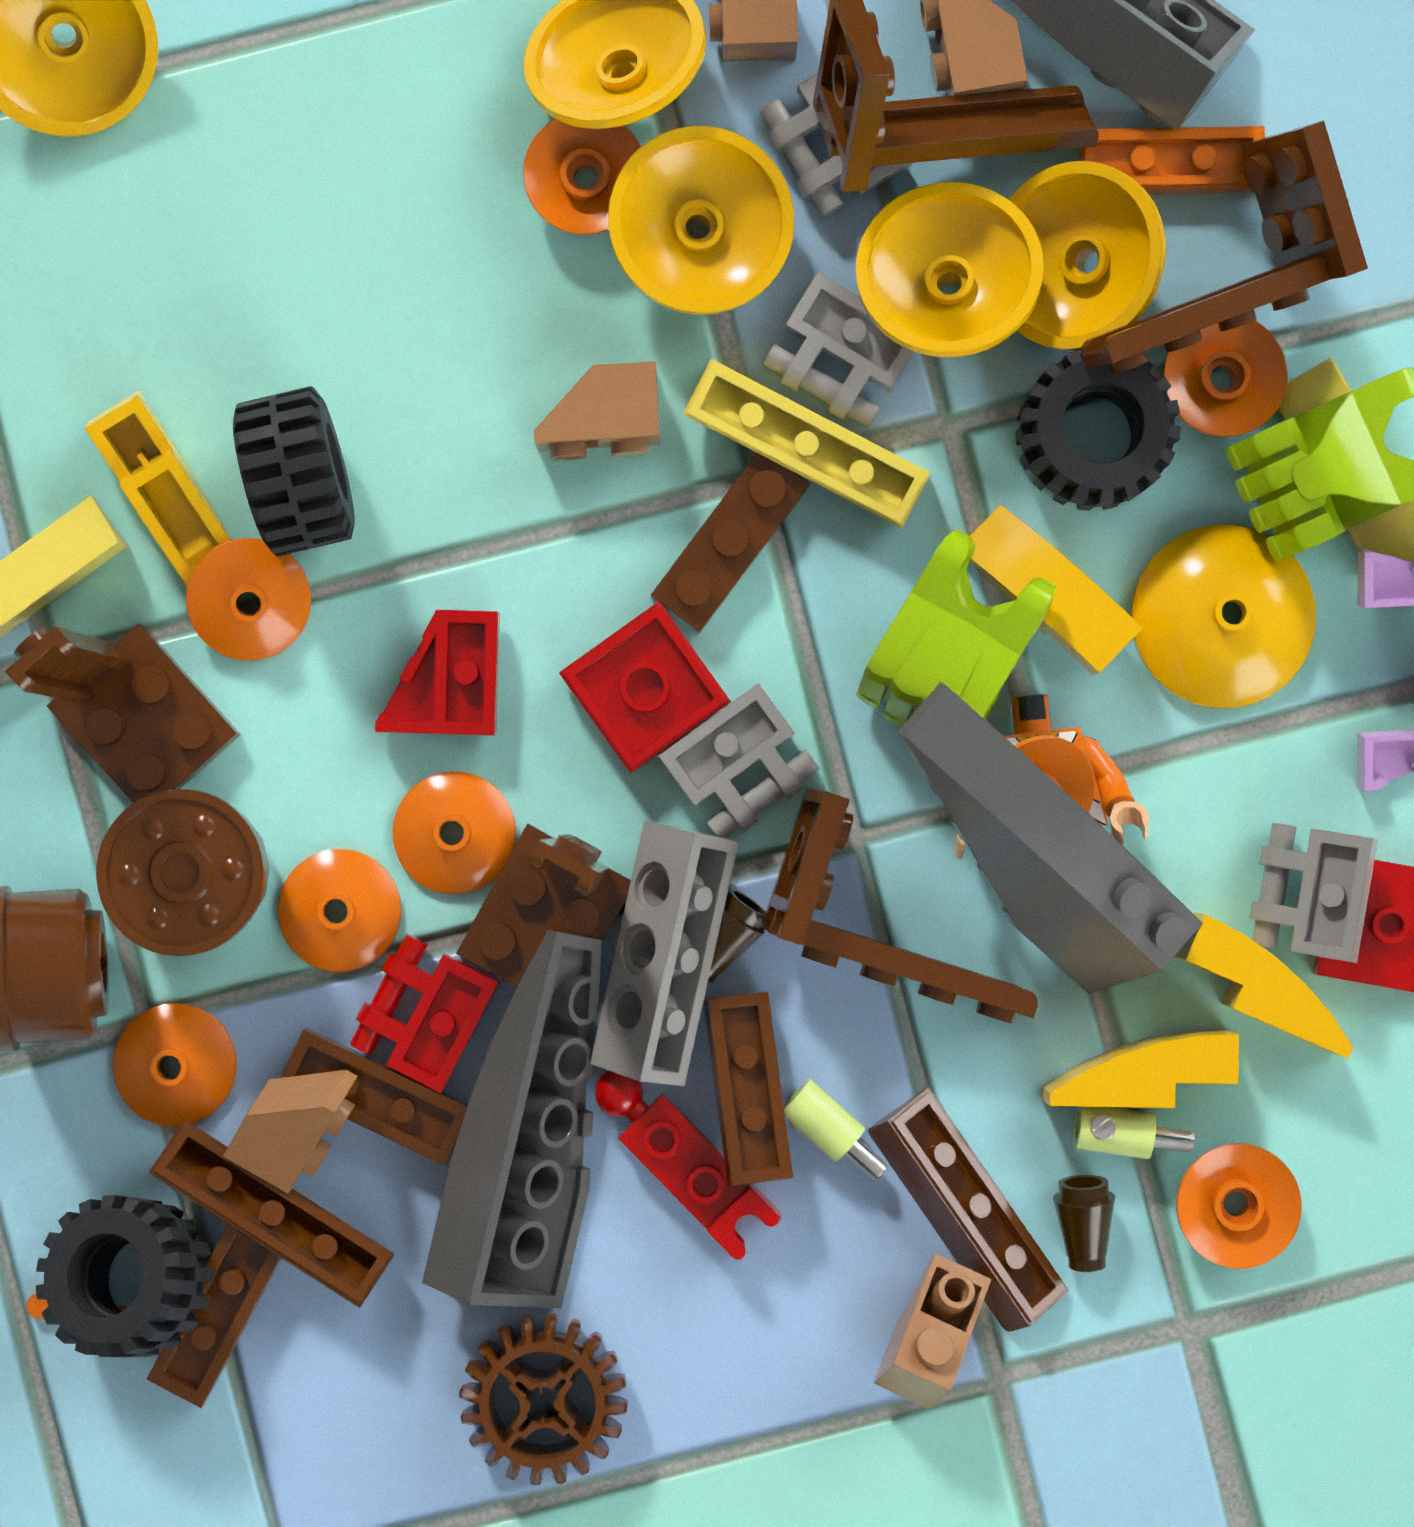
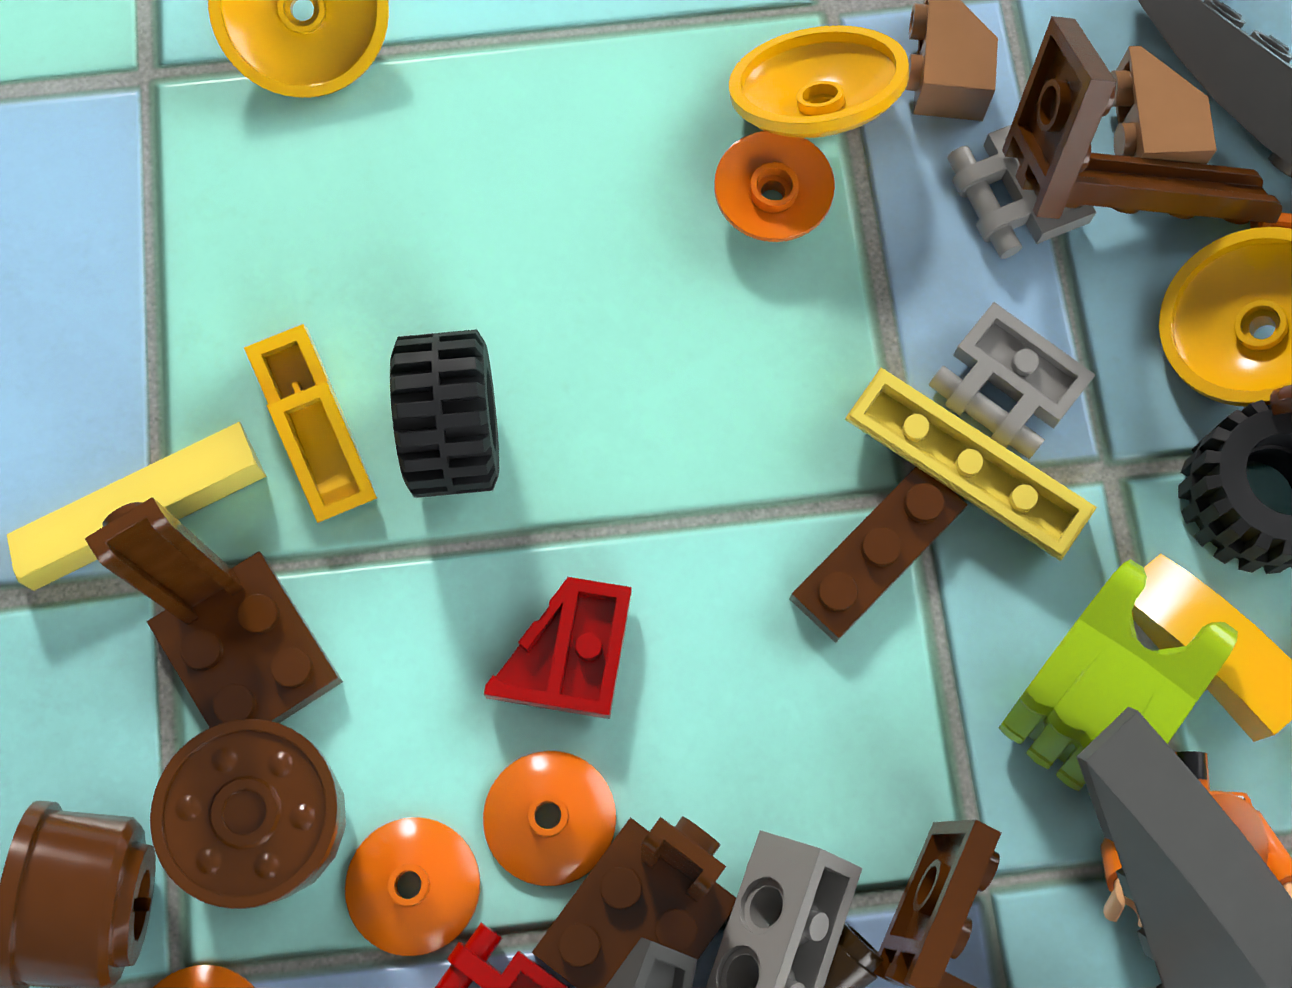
camera: 10 degrees right, 15 degrees down
orange dish [186,538,311,661] -> none
medium nougat slope [534,362,660,460] -> none
red plate [559,601,731,774] -> none
yellow dish [608,126,794,315] -> none
light grey plate [659,683,820,838] -> none
yellow dish [856,182,1044,357] -> none

